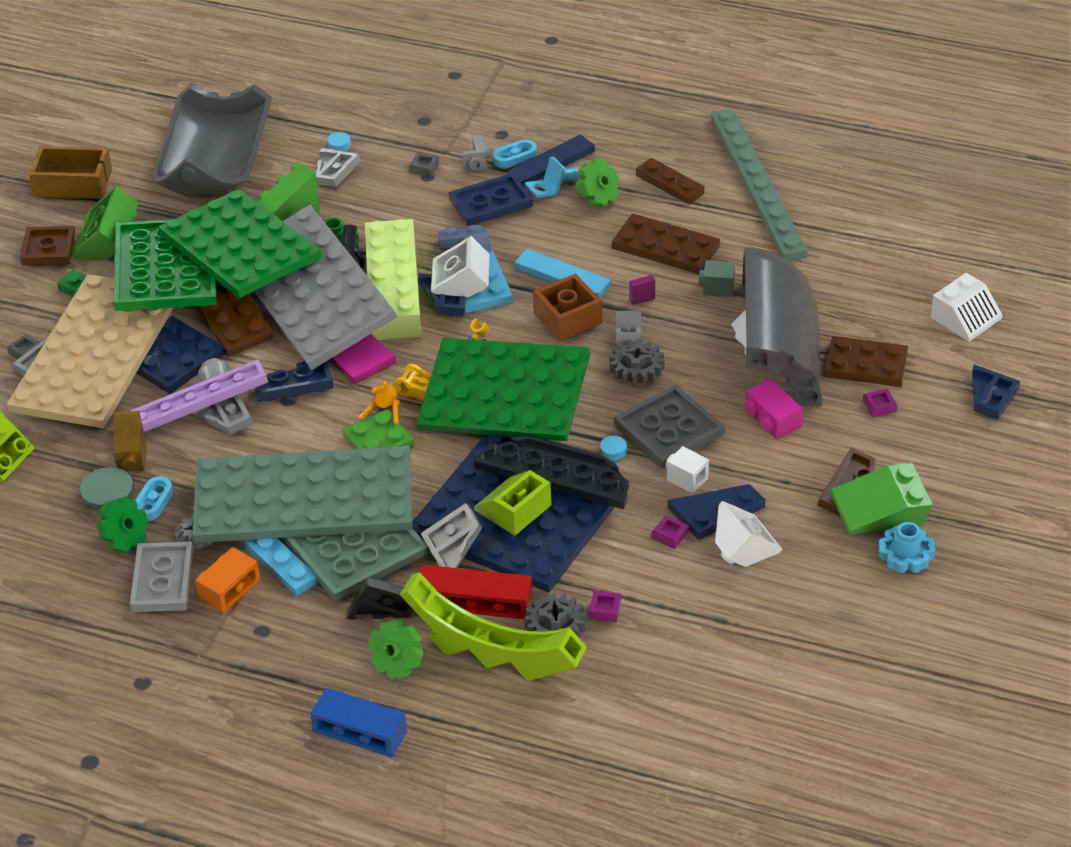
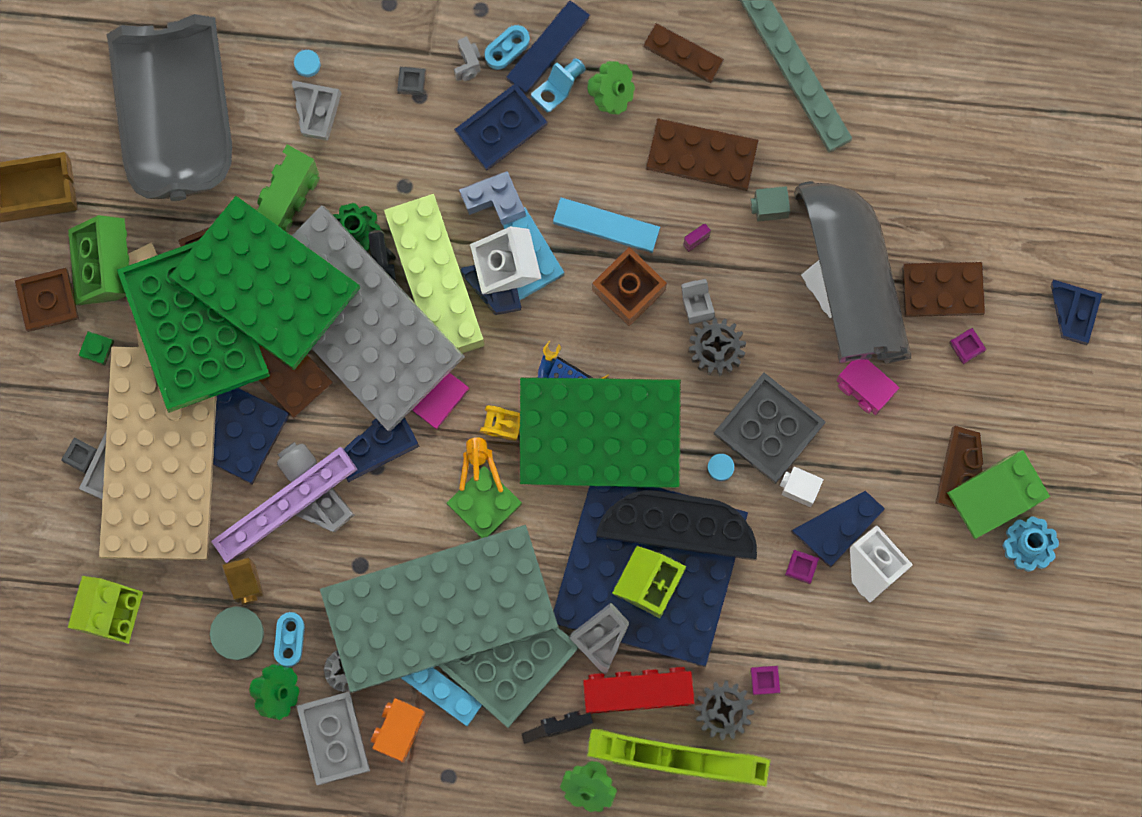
camera: 15 degrees left, 35 degrees up
white slope [931,273,1002,342] -> none

